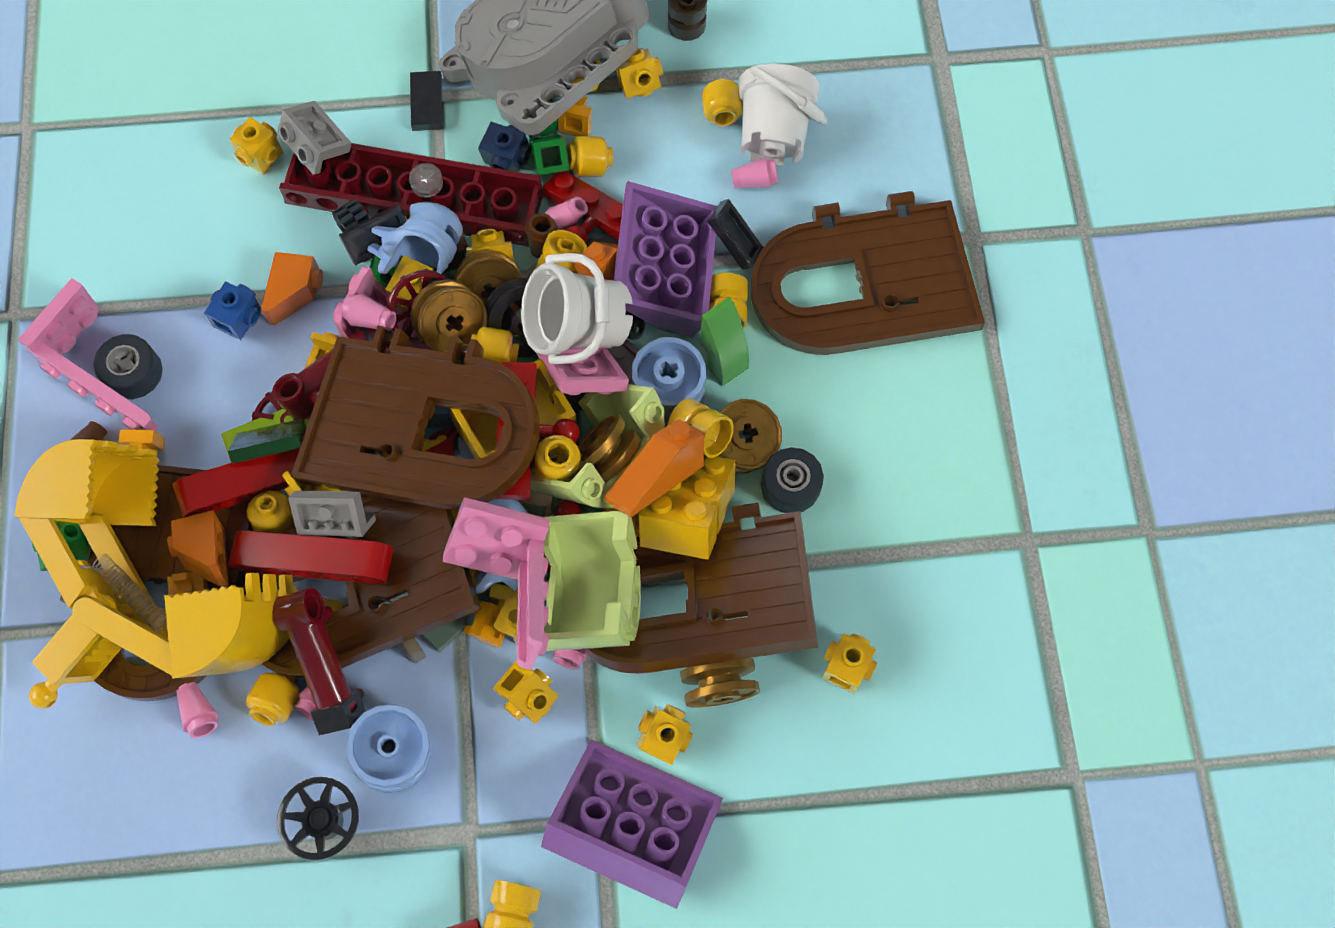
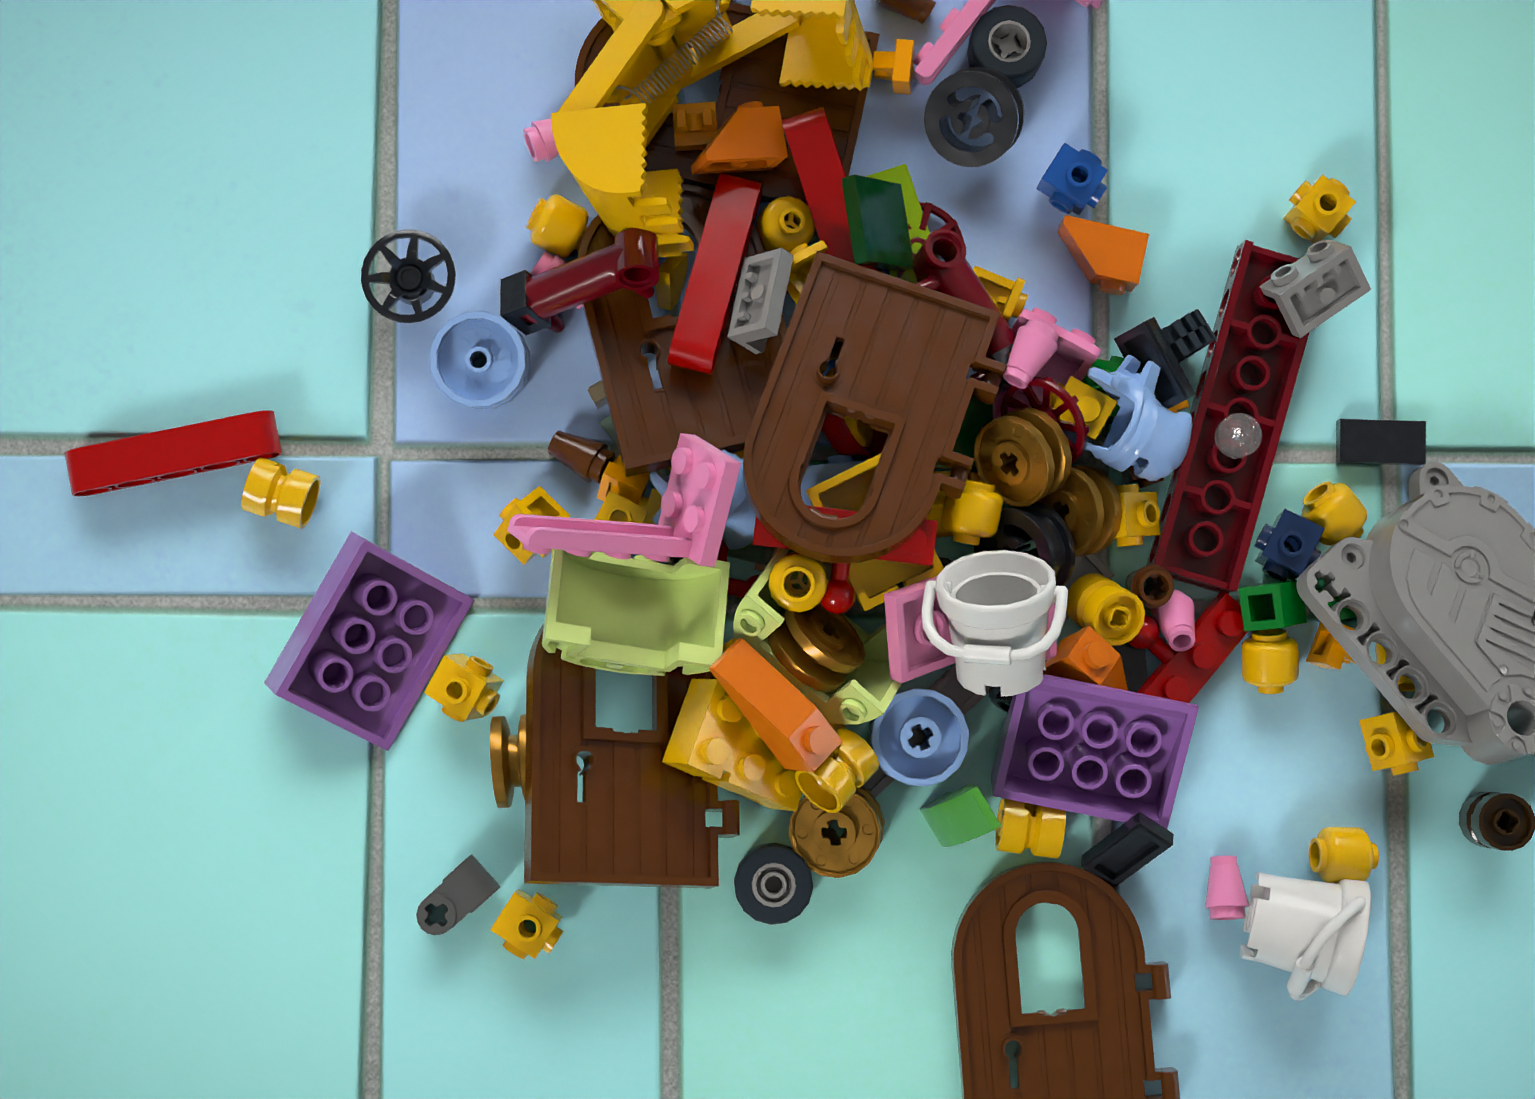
camera: 90 degrees right, 15 degrees up
none -> dark grey piece [416,854,501,935]
none -> reddish brown cone [548,430,615,484]
none -> black wheel [924,66,1025,167]
none -> yellow head [1301,481,1367,546]

